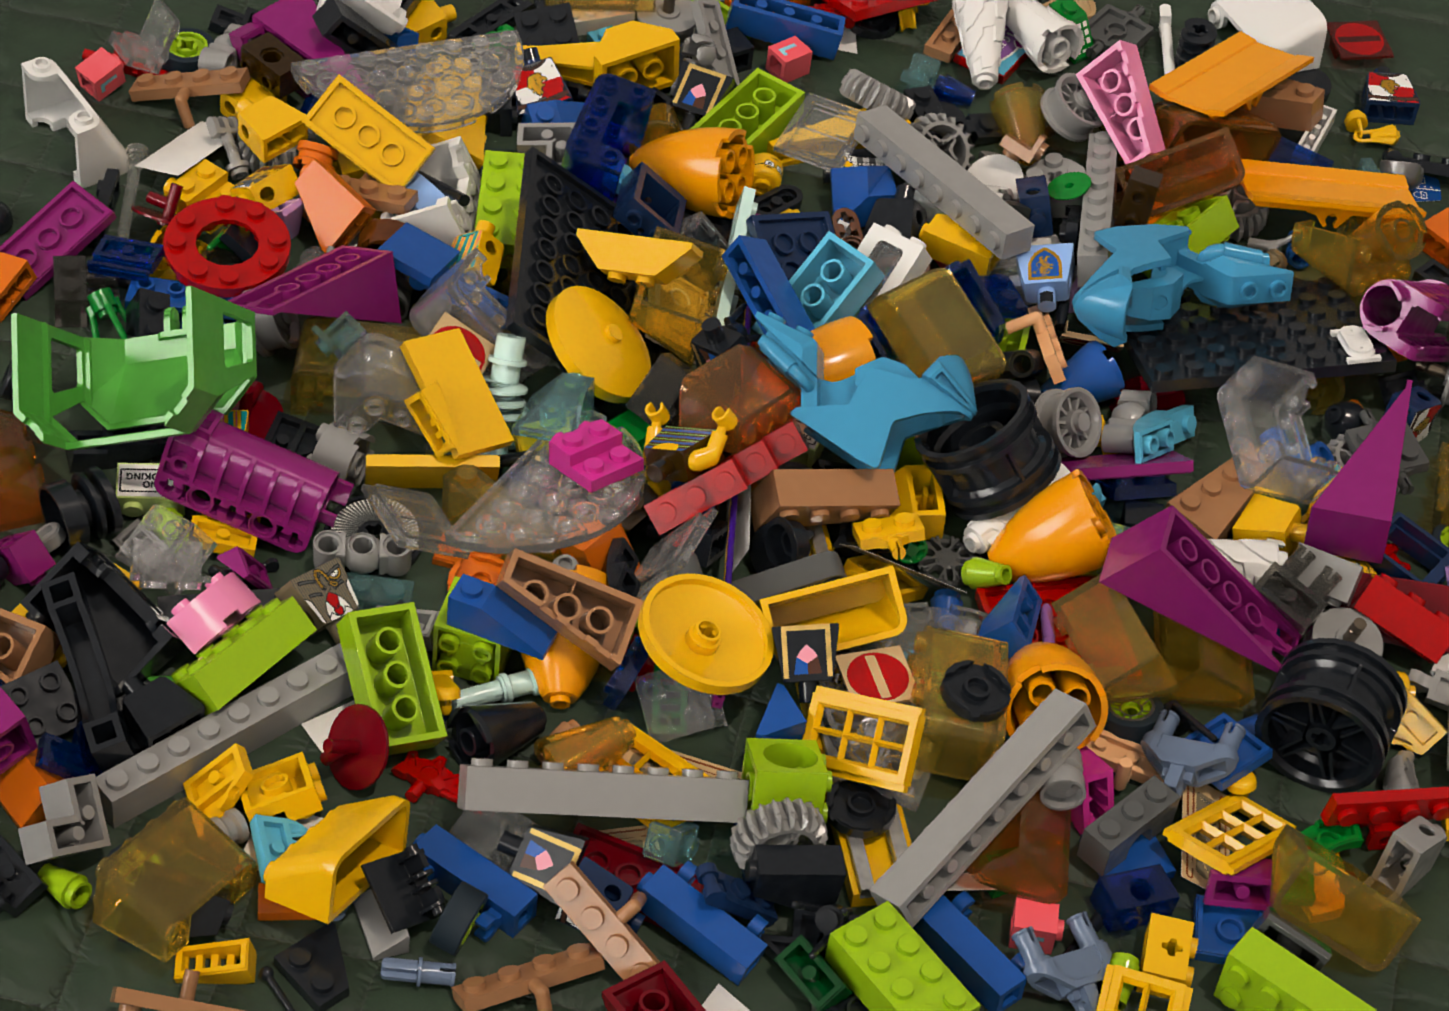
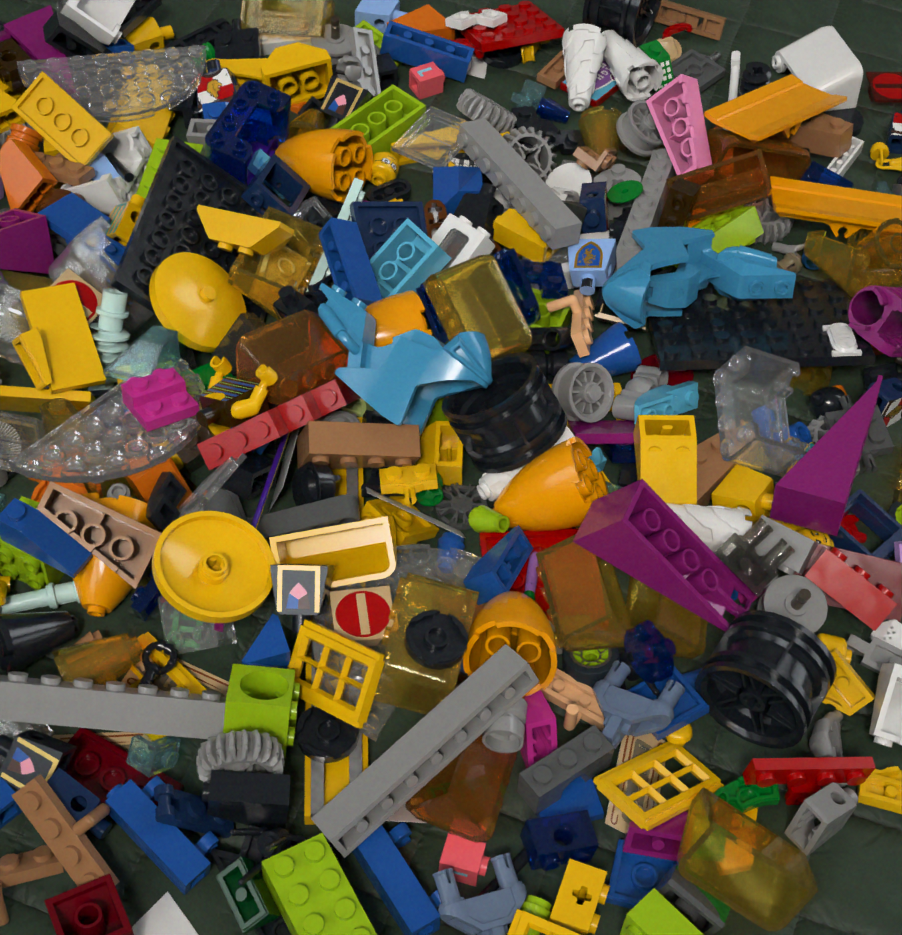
camera: 10 degrees right, 5 degrees up
none -> black piece [137,639,177,688]
none -> clear blue plate [624,620,676,683]
none -> yellow slope [633,415,697,505]

